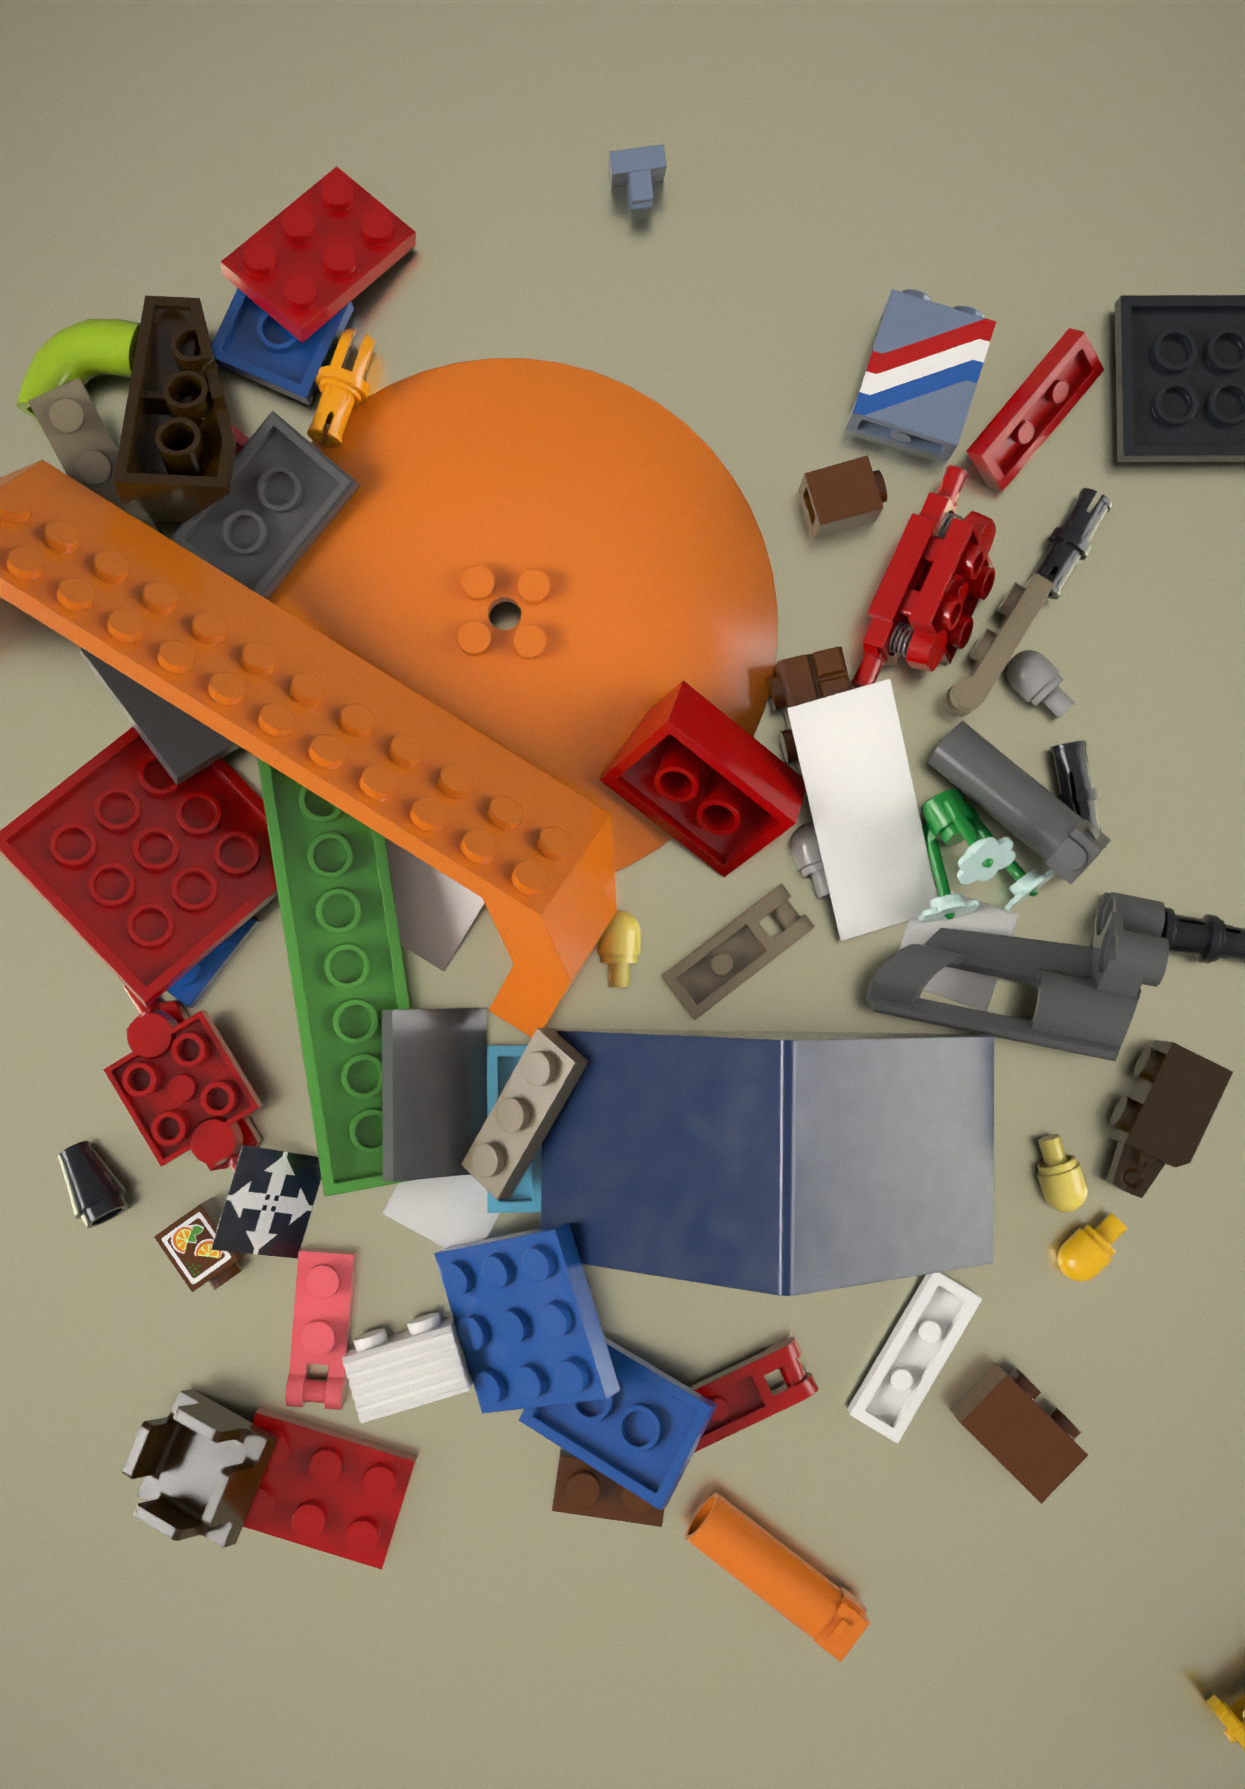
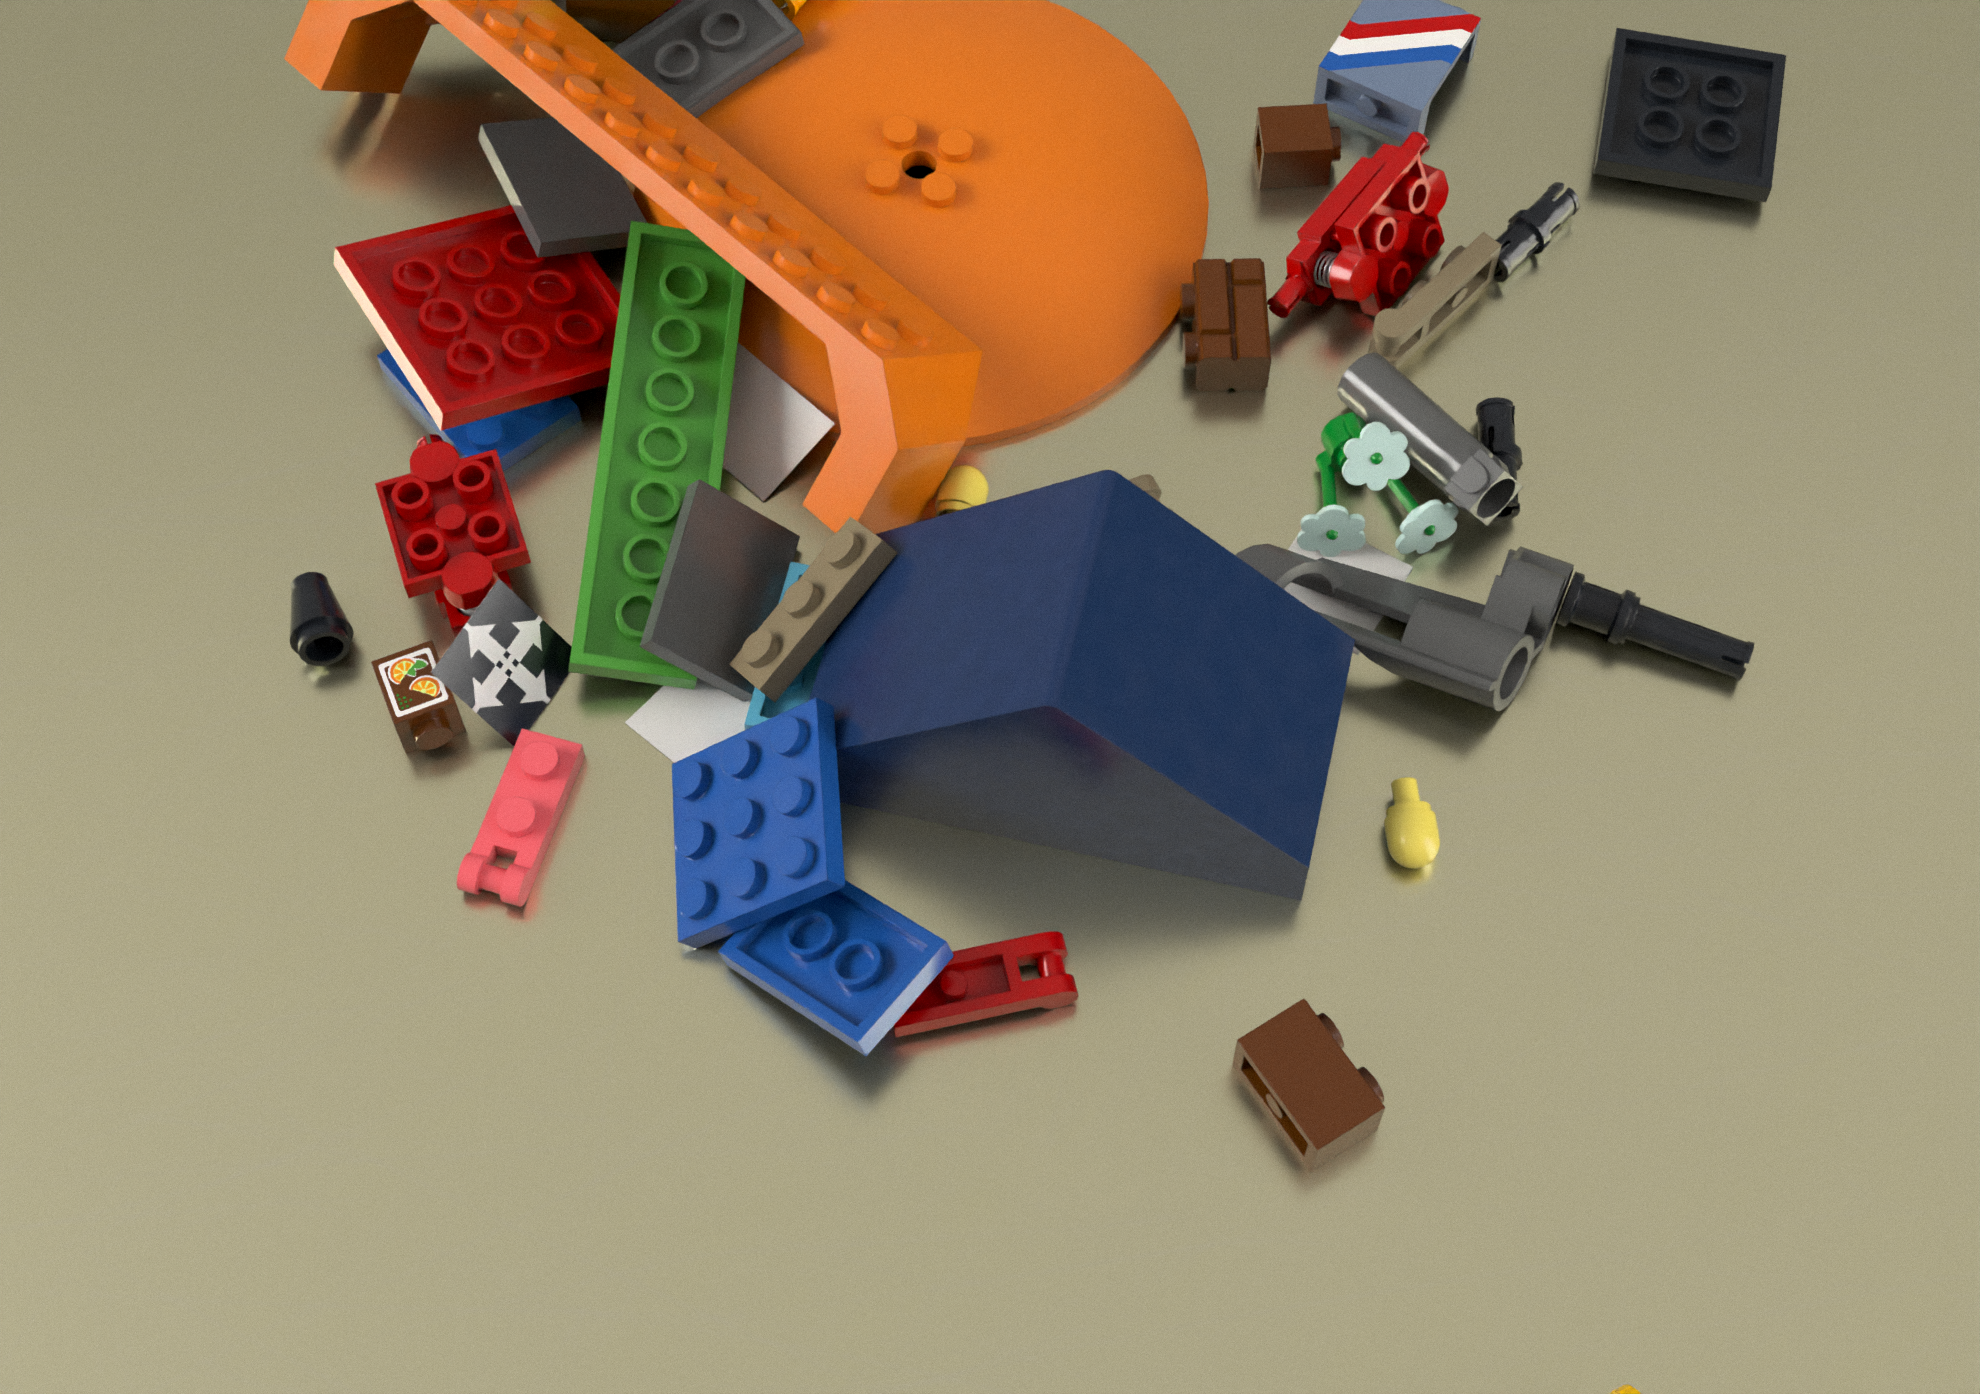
camera: 20 degrees right, 25 degrees down
dark brown panel [122,1389,279,1548] -> none
red plate [243,1407,417,1570] -> none
white brick [342,1313,472,1424] -> none
reddish brown plate [552,1449,665,1527] -> none
red slope [600,680,806,877] -> none
orange piece [685,1492,870,1662] -> none
white sticker [787,679,937,941] -> none
light grey cylinder [791,822,830,899] -> none
white plate [847,1272,982,1444] -> none
red plate [966,328,1104,492] -> none
light grey cylinder [1007,650,1075,718] -> none
yellow cylinder [1057,1213,1127,1282] -> none
dark brown hinge [1106,1040,1233,1198] -> none

